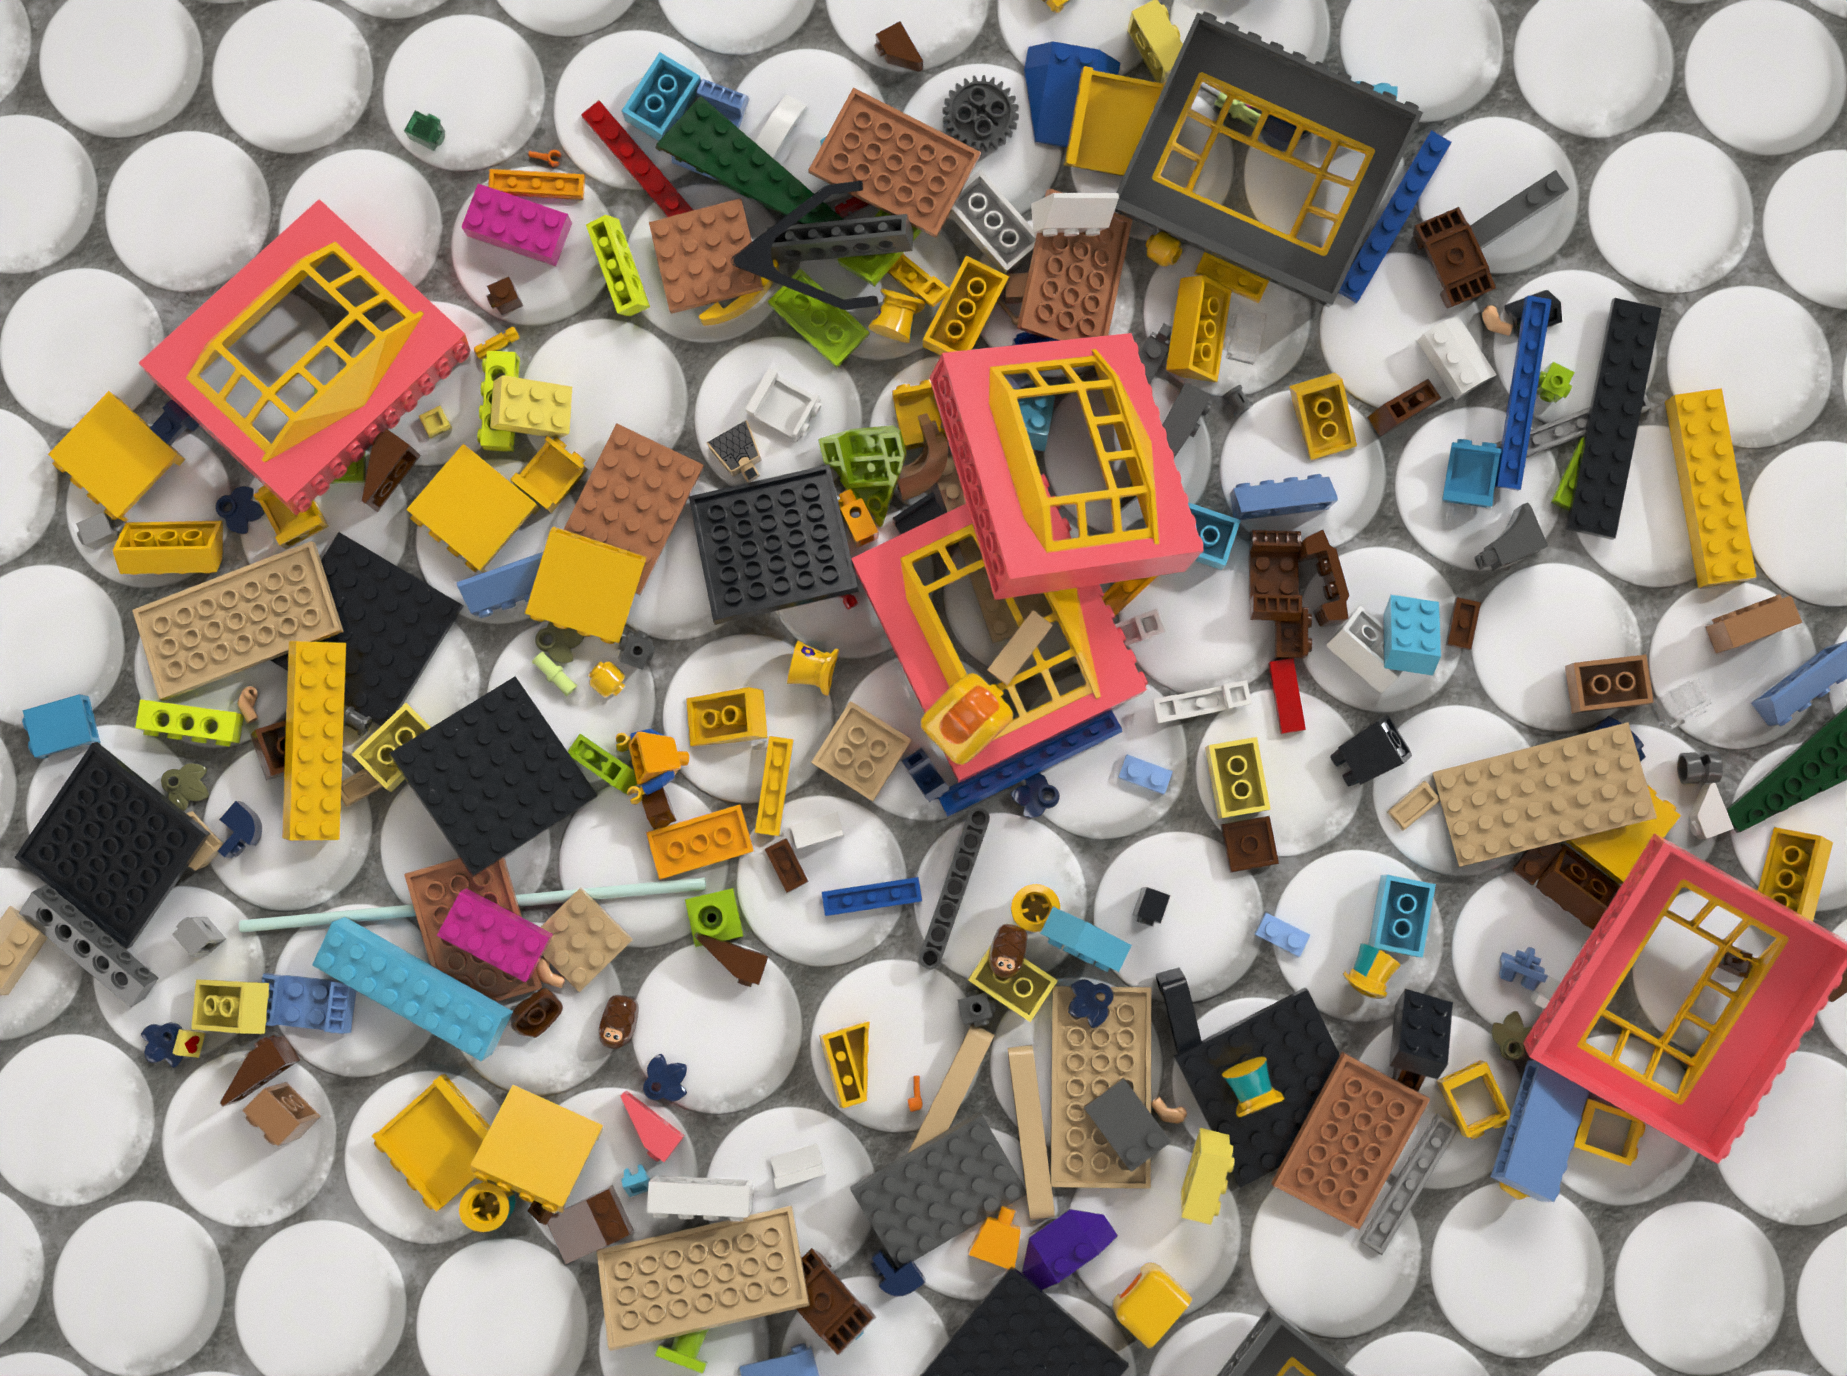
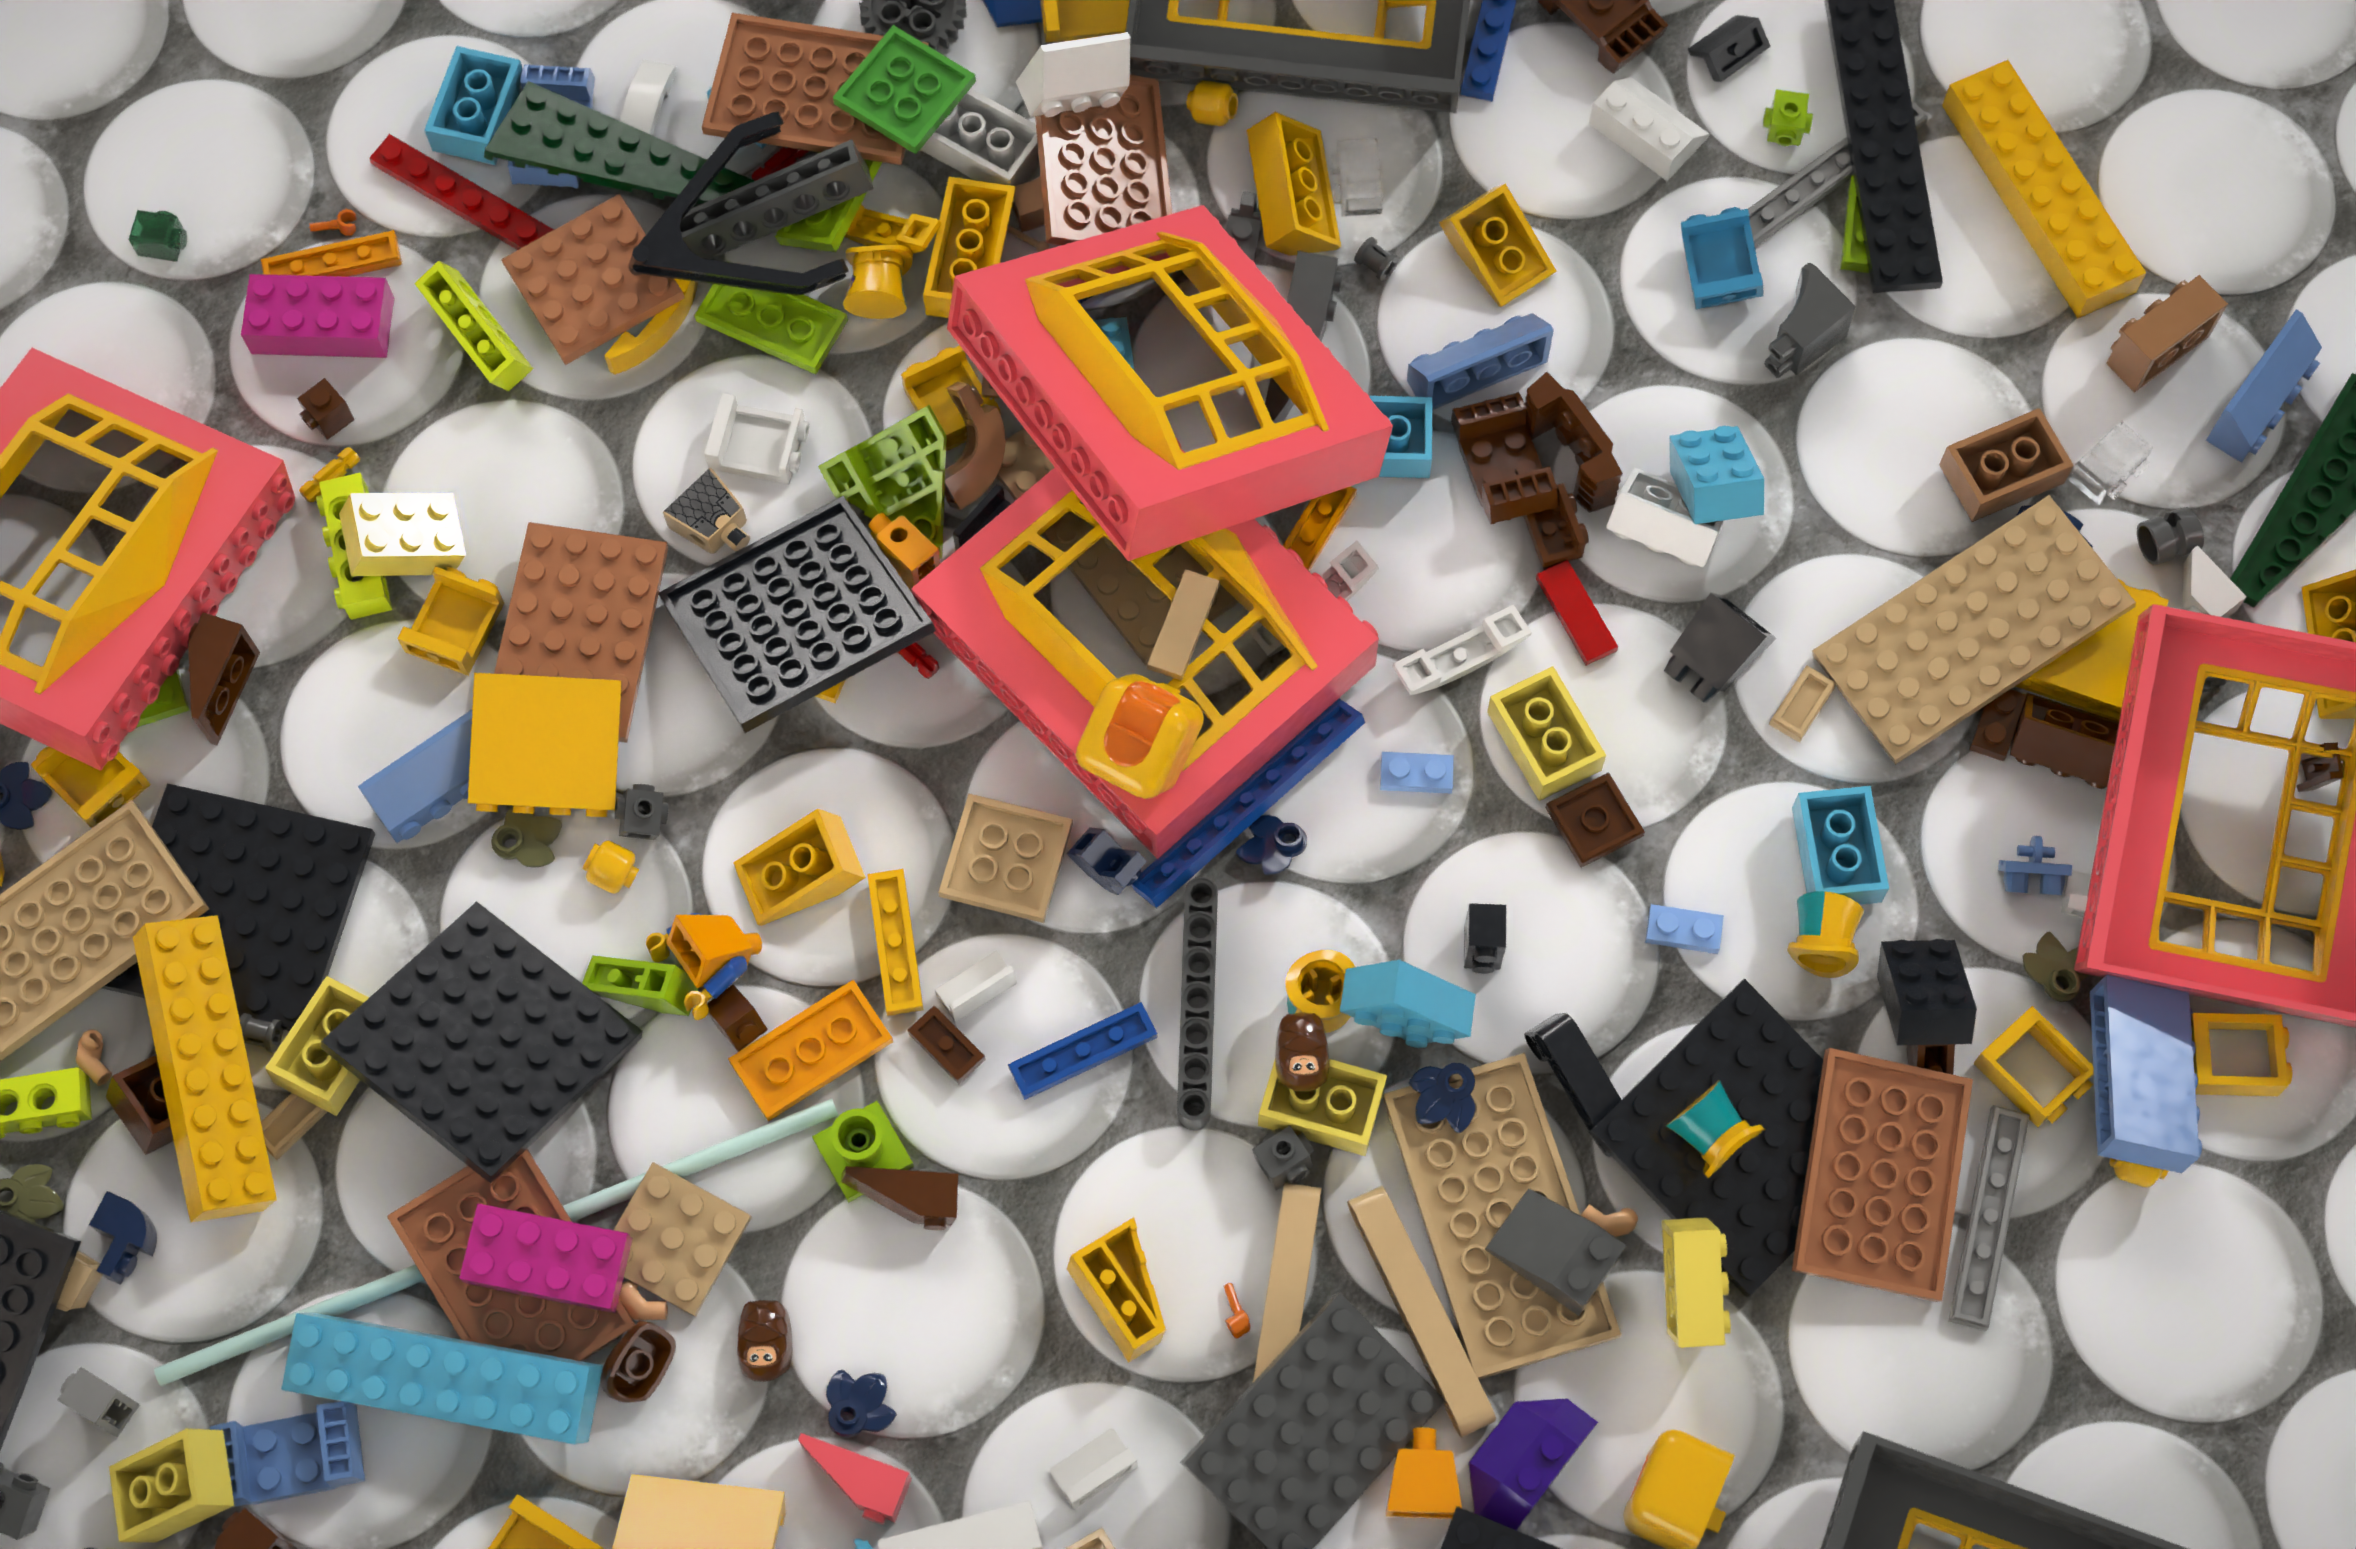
camera: 15 degrees left, 15 degrees down
yellow panel [406,444,541,573] -> none
light yellow tile [419,406,452,439] -> none
yellowish green pin [532,652,578,696] -> none
yellow hat [787,640,840,696] -> none
yellow tile [1194,252,1269,303] -> none
reddish brown slope [1367,379,1441,437] -> none
reddish brown plate [1446,597,1481,650] -> none
light nougat arm [1482,305,1513,336] -> none
blue plate [1495,295,1552,491] -> none
none -> bright green plate [833,25,976,154]

